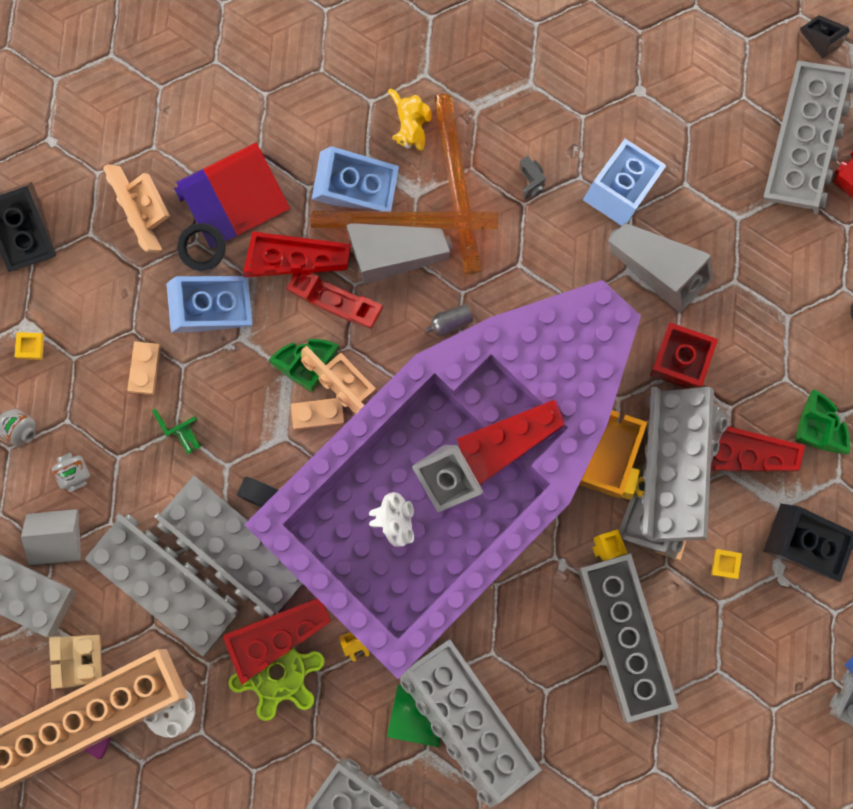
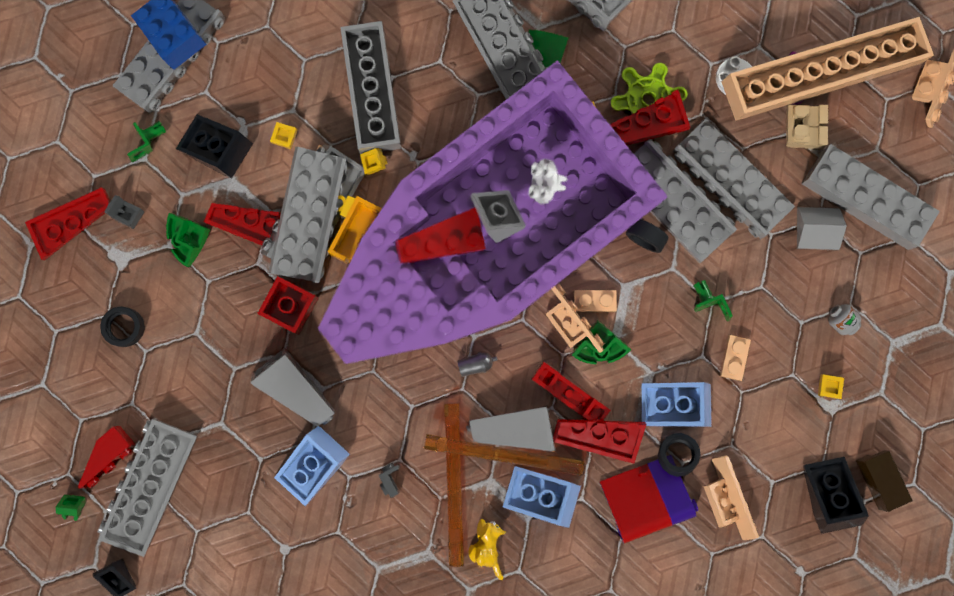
camera: 175 degrees left, 5 degrees up
light grey head [52,452,90,492] -> none

